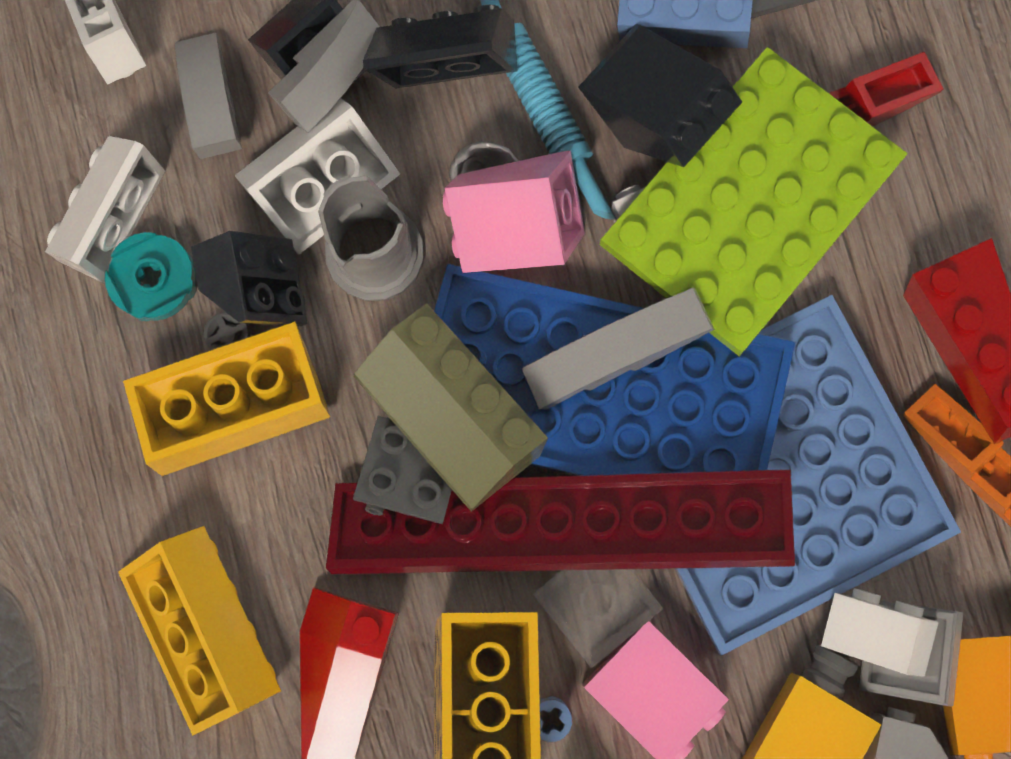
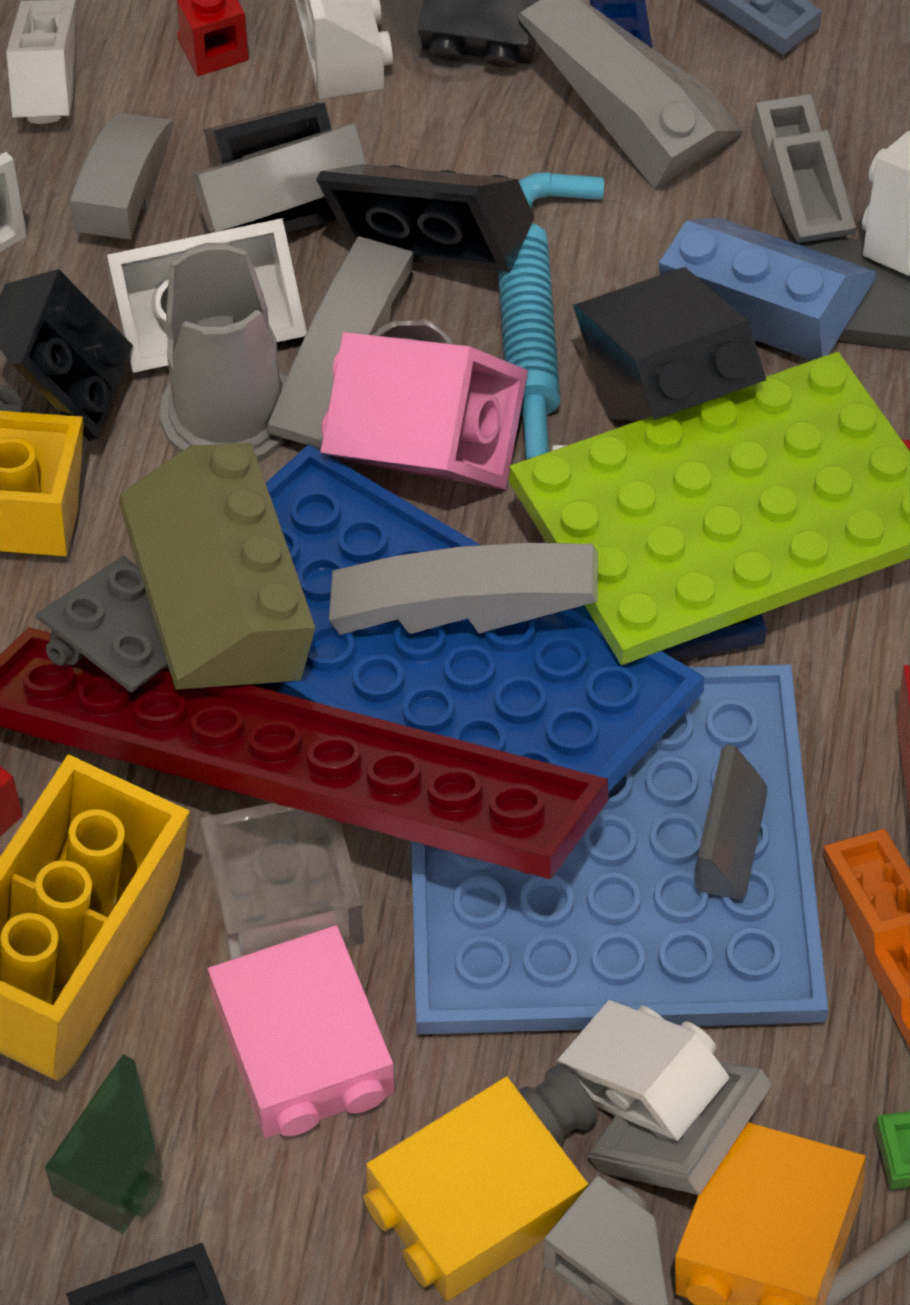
camera: 25 degrees right, 25 degrees down
medium blue bush [540,696,572,742] -> none
none -> light grey slope [267,236,413,449]
none -> dark grey slope [694,744,768,899]

